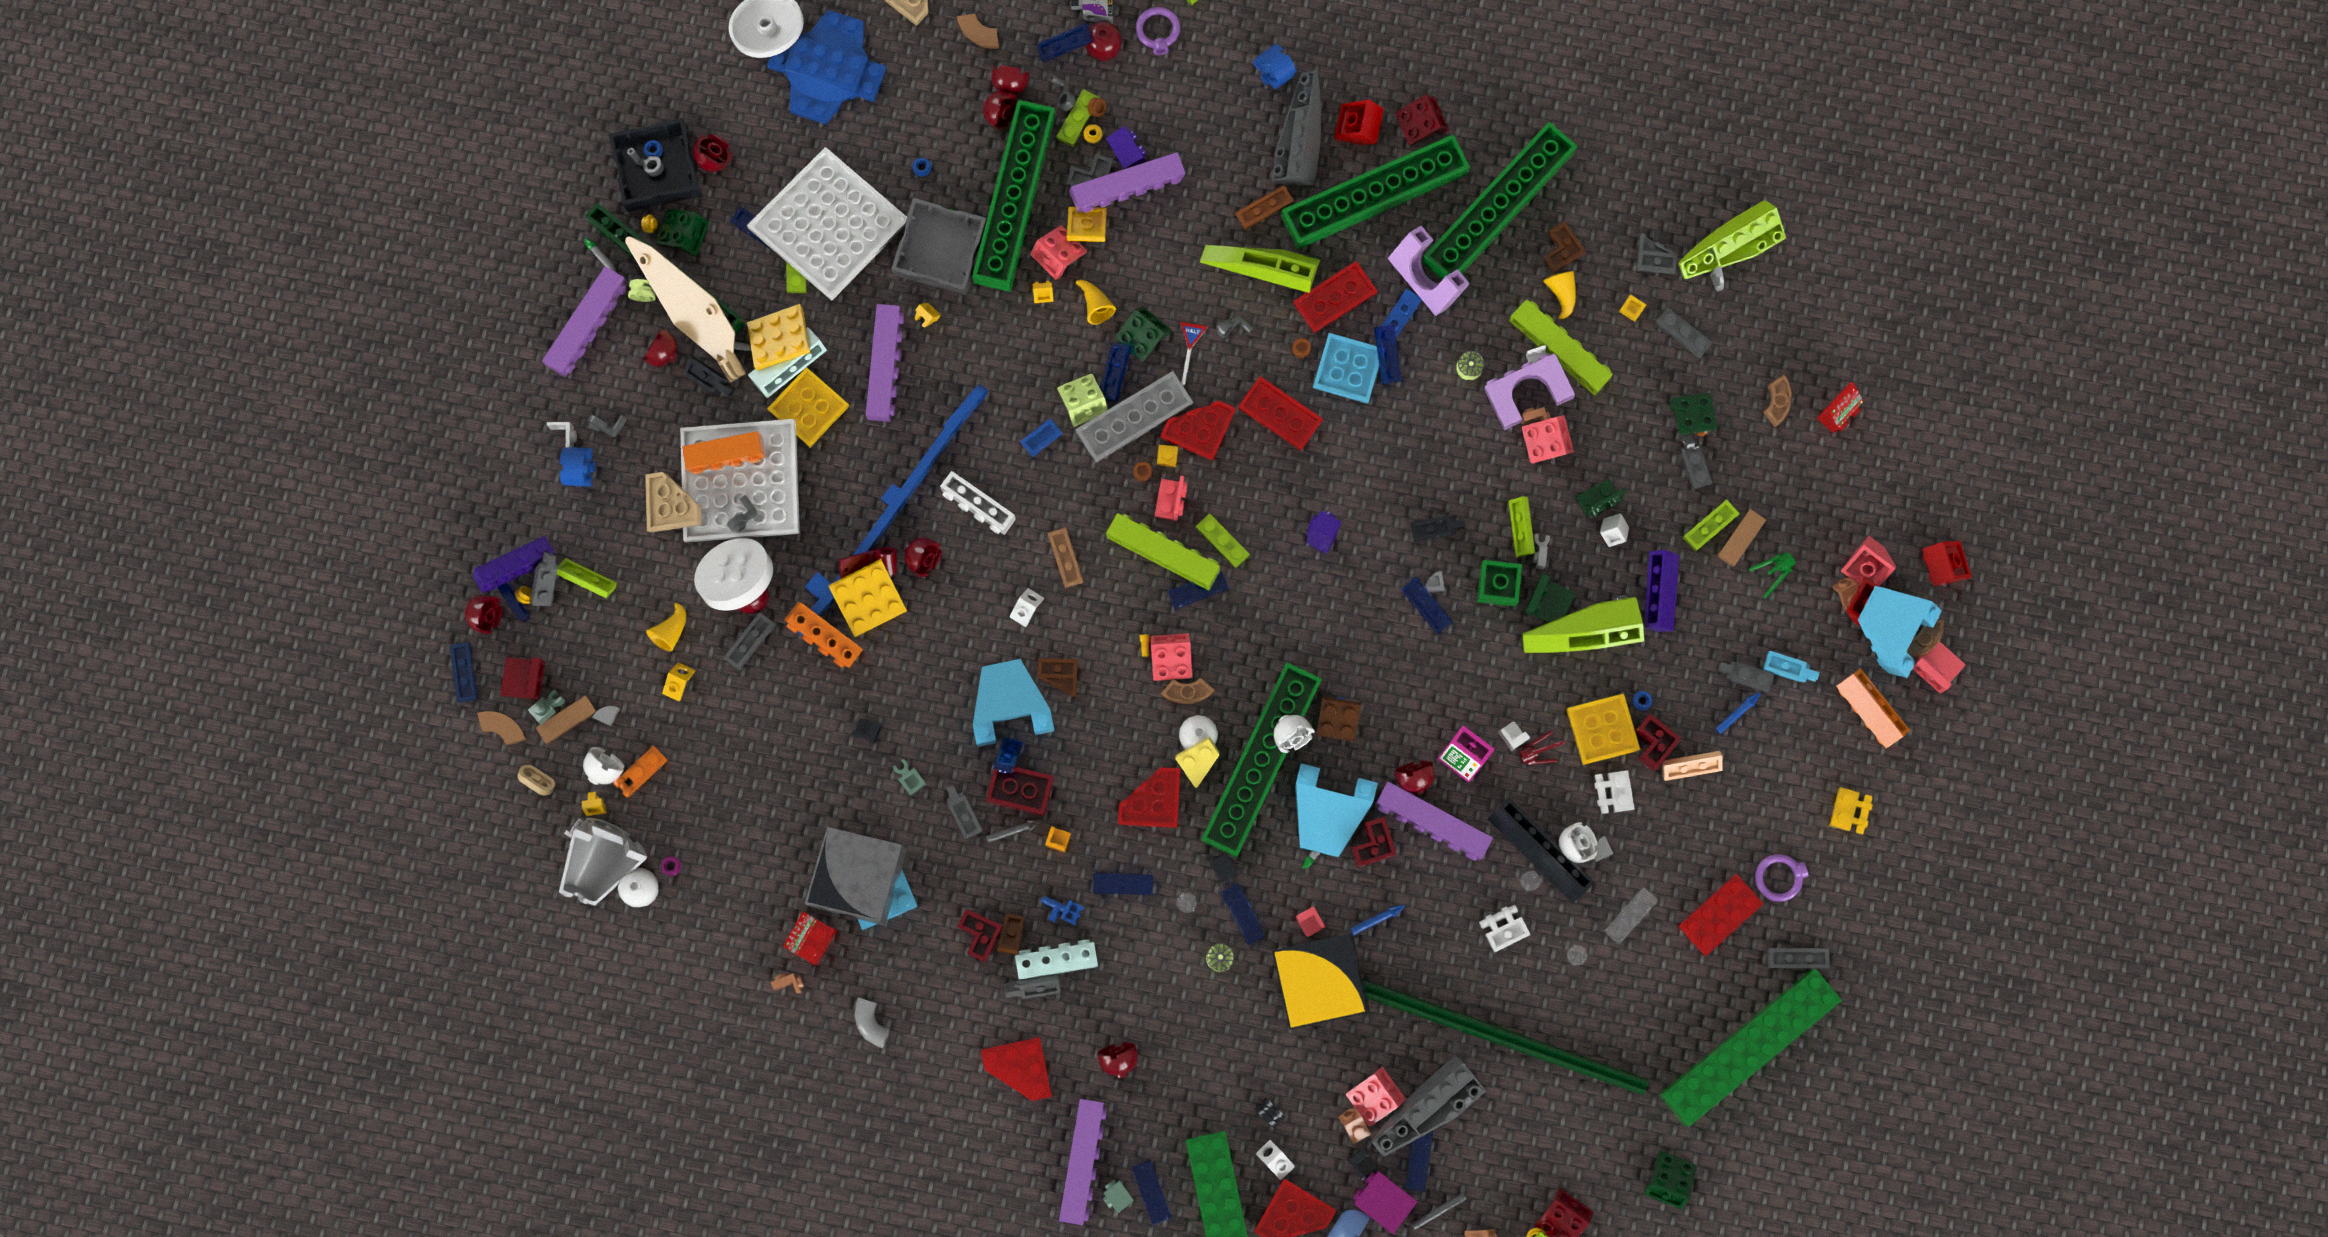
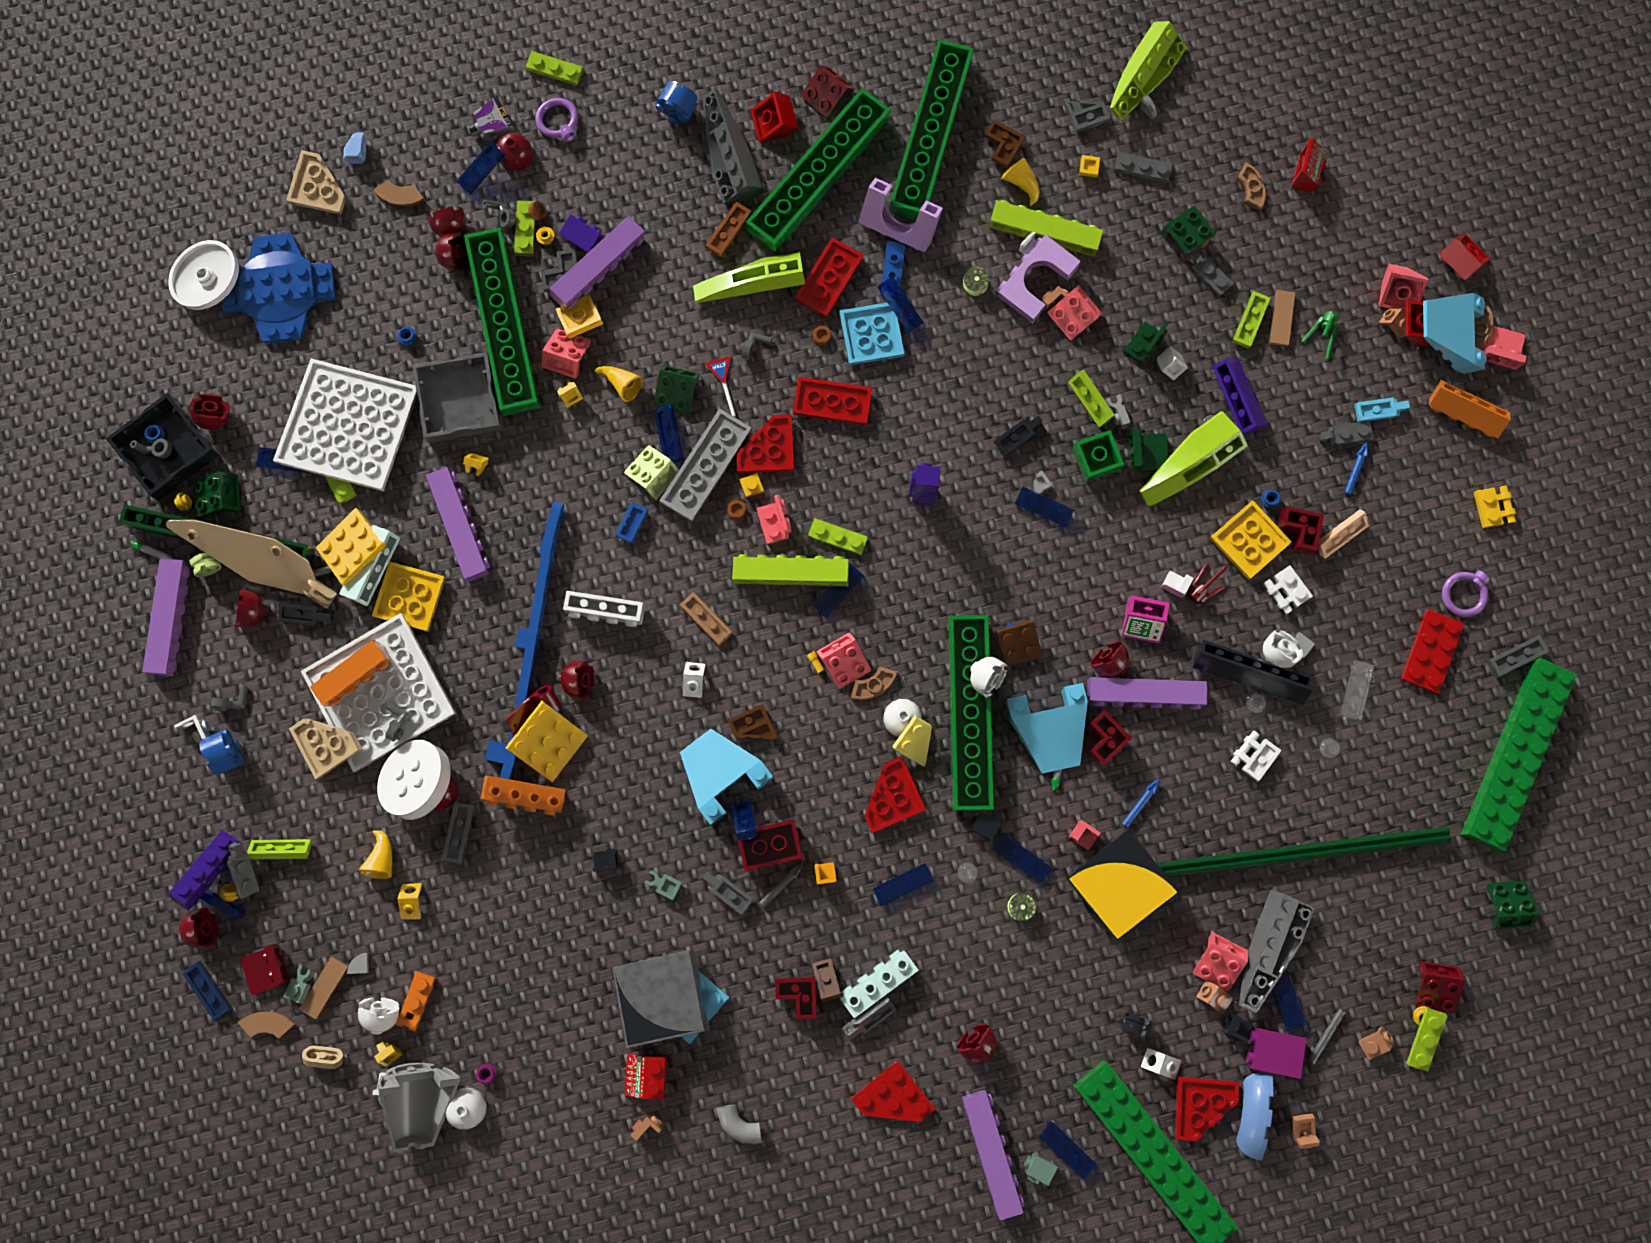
camera: 25 degrees left, 0 degrees up
blue arm [1041,895,1084,926] -> none

